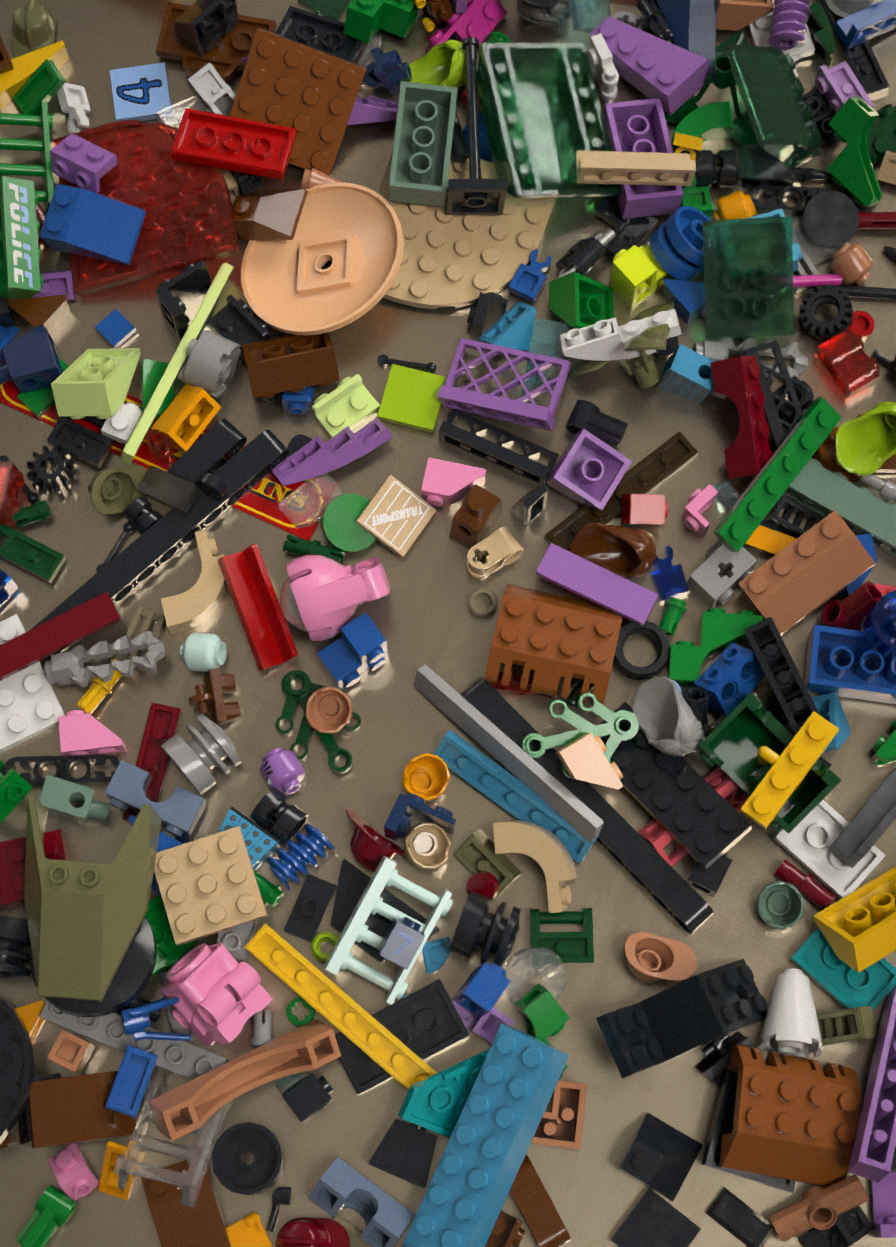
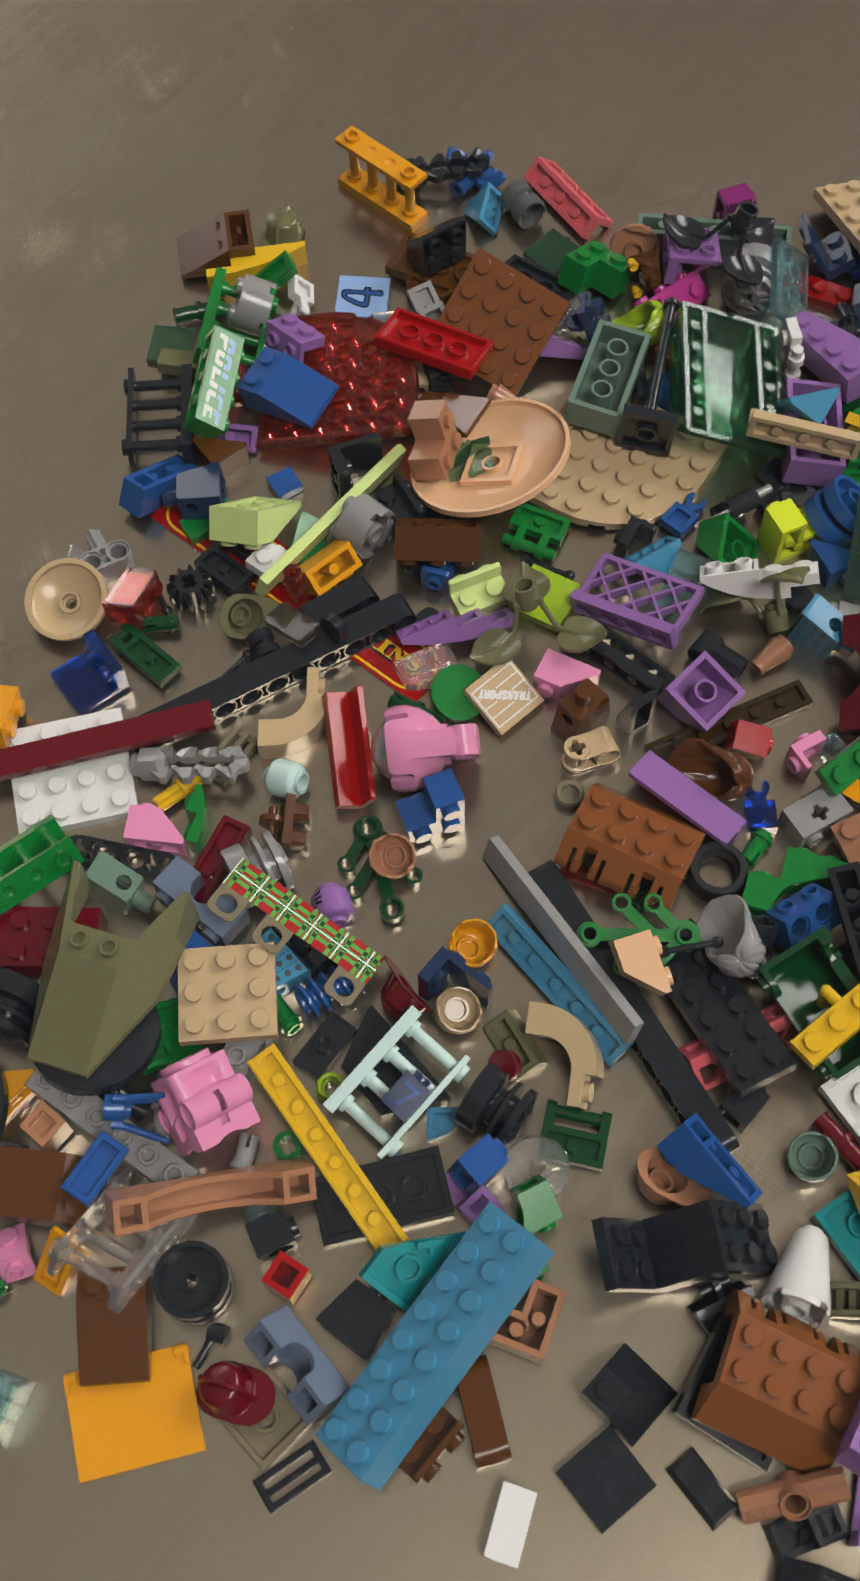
camera: 15 degrees right, 10 degrees down
none -> green slope [184,784,209,855]
none -> piece [207,858,384,1006]
none -> light grey brick [226,273,276,336]
none -> red brick [261,1250,312,1305]
none -> nougat brick [407,400,462,480]
none -> clear green piece [449,436,495,482]
none -> olive plant [469,561,608,666]
none -> green plate [501,503,571,561]
none -> blue slope [657,1113,763,1208]
none -> black hinge [659,936,724,958]
none -> nougat cone [750,634,794,675]
none -> dark azure slope [777,387,840,424]

